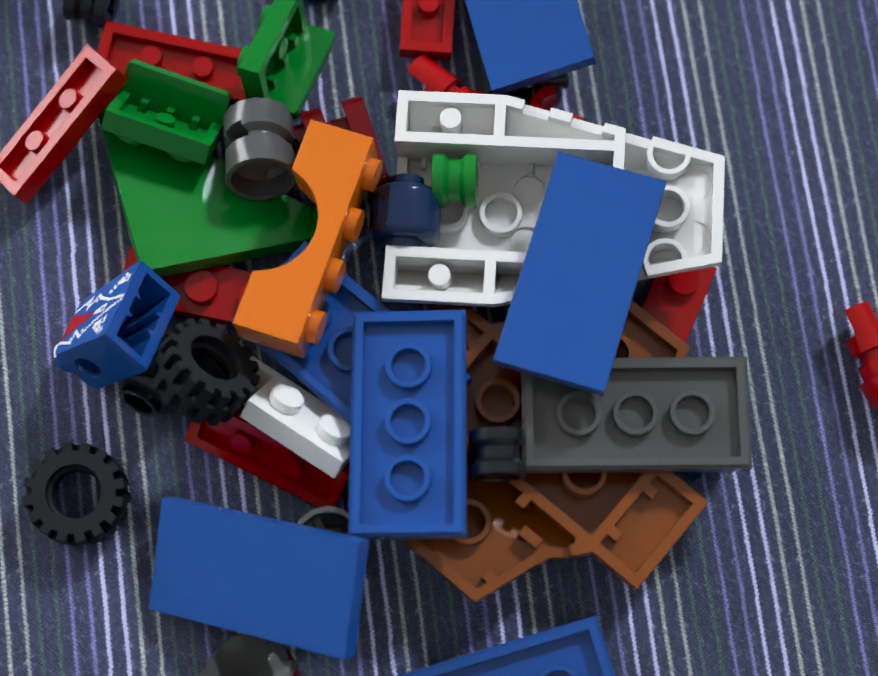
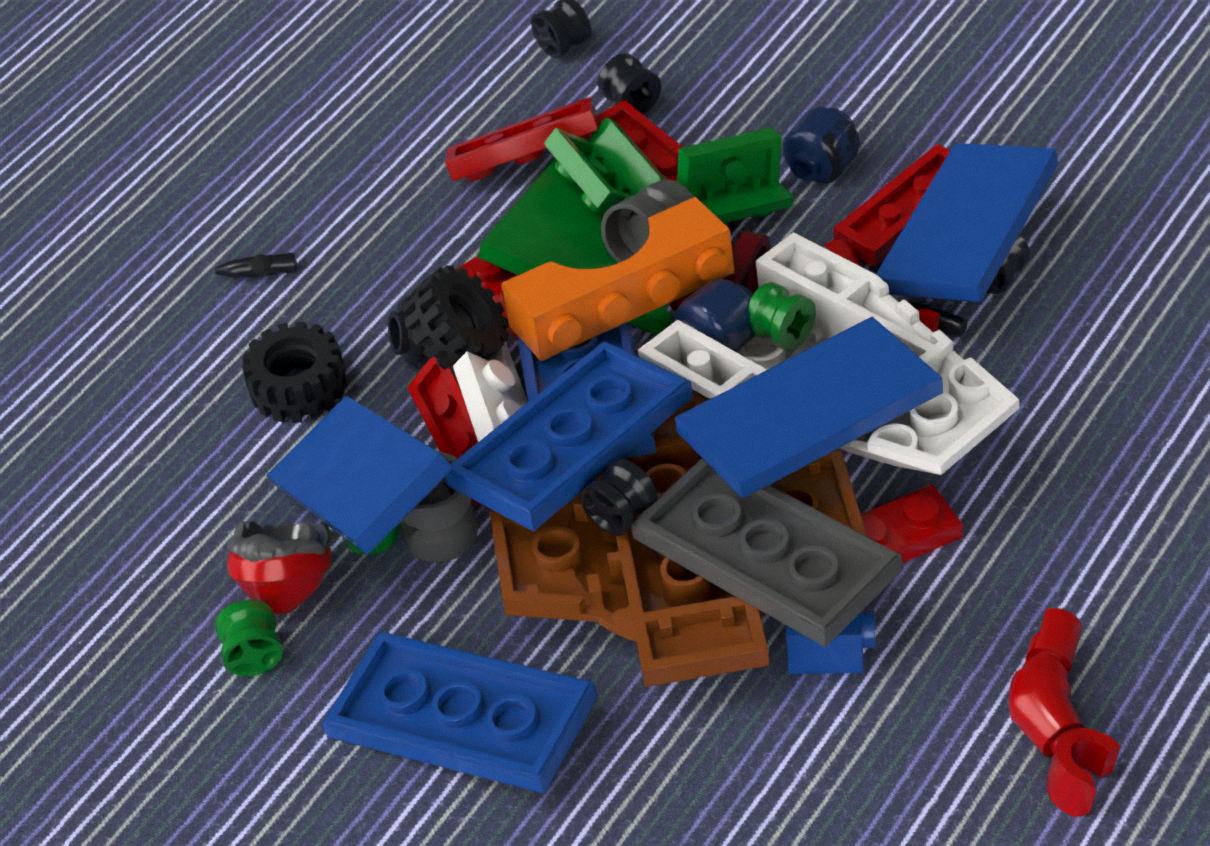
camera: 55 degrees right, 30 degrees down
blue torso [54,260,181,389] -> none

